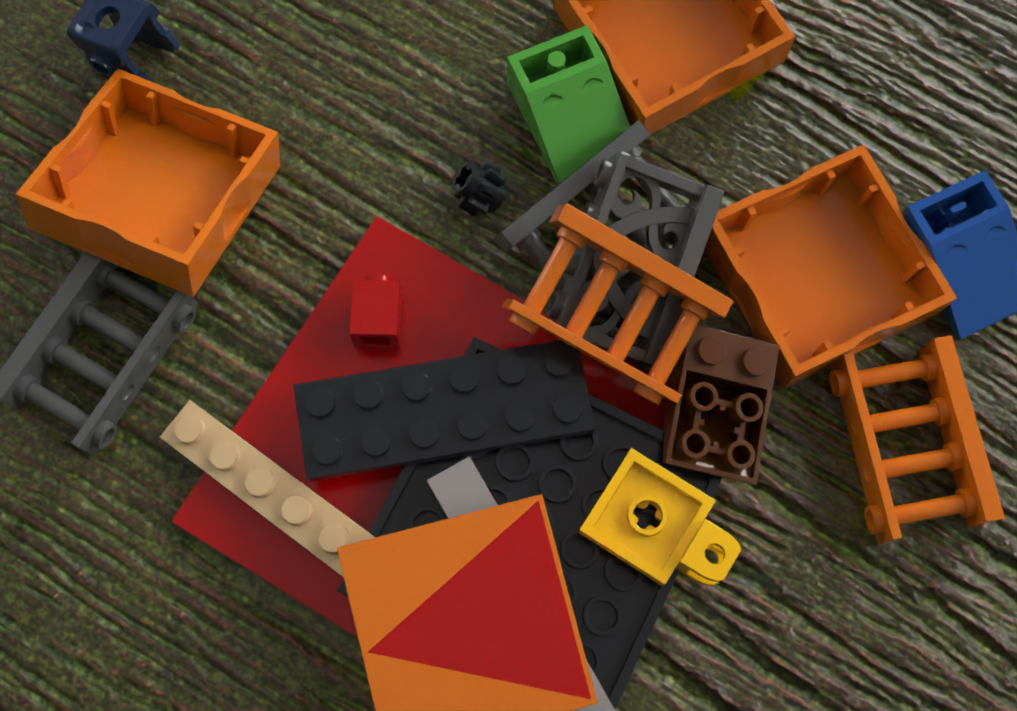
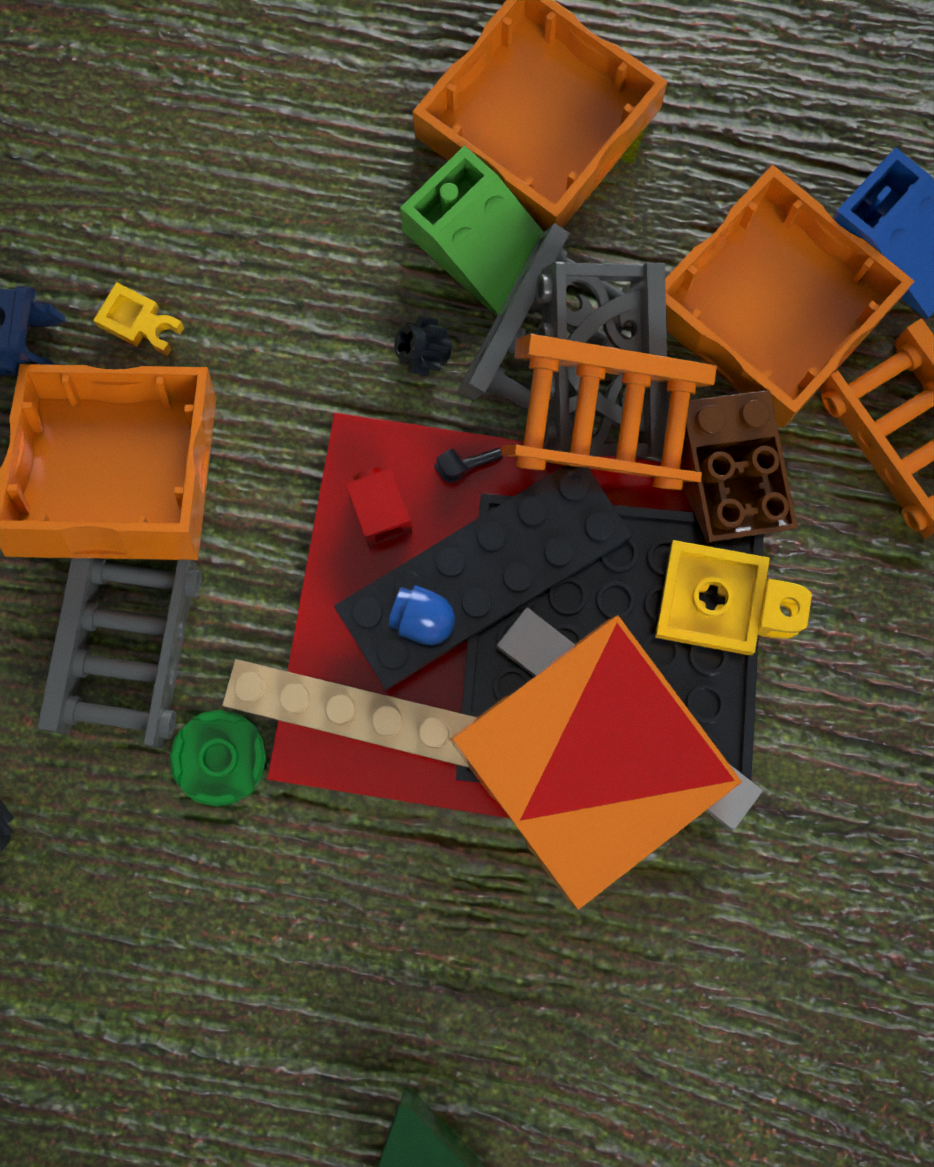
camera: 20 degrees left, 5 degrees up
none -> yellow plate [93,282,185,356]
none -> green tile [170,710,268,807]
none -> blue piece [389,585,455,645]
none -> black hand [434,448,503,484]

